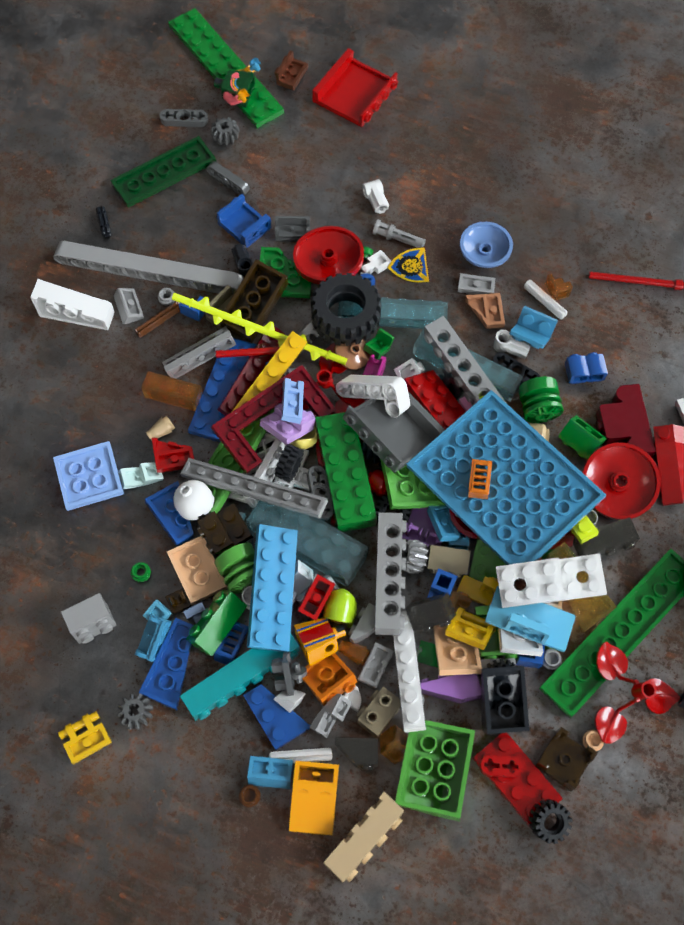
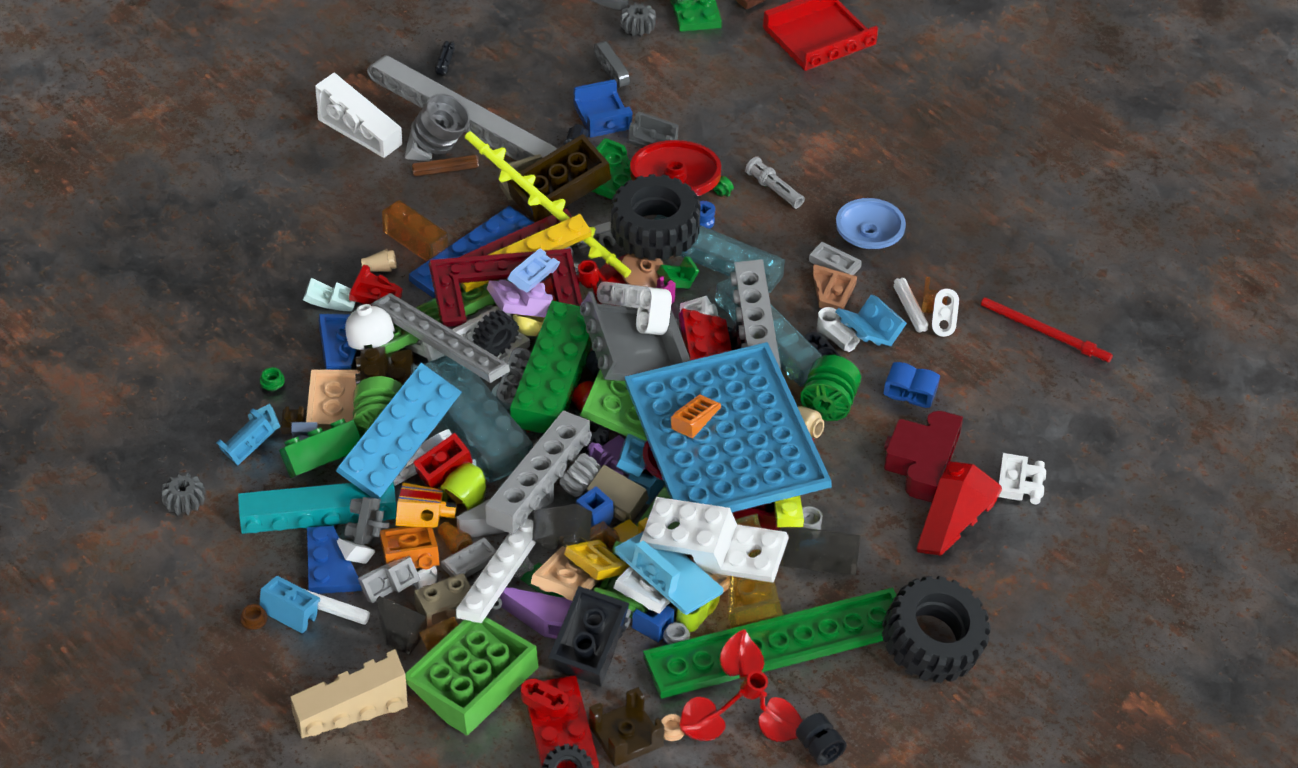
camera: 25 degrees right, 20 degrees down
light blue plate [53,441,124,511] -> none
yellow plate [58,711,112,764] -> none
light grey brick [61,593,117,644] -> none
dark green plate [110,136,217,208] -> none
blue wing [139,618,194,710] -> none
light grey plate [158,288,175,305] -> none
light grey fence [162,326,236,381] -> none
blue panel [179,296,205,322] -> none
blue slope [214,622,249,665] -> none
red bar [216,347,280,358] -> none
light orange slope [289,761,339,836] -> none
white plate [360,250,392,275] -> none
white piece [362,179,389,214] -> none
shield [387,247,429,282] -> none
green brick [558,415,607,460] -> none
red dish [582,443,661,520] -> none
none -> flat silver wheel [411,94,470,154]
none -> white plate [932,289,959,337]

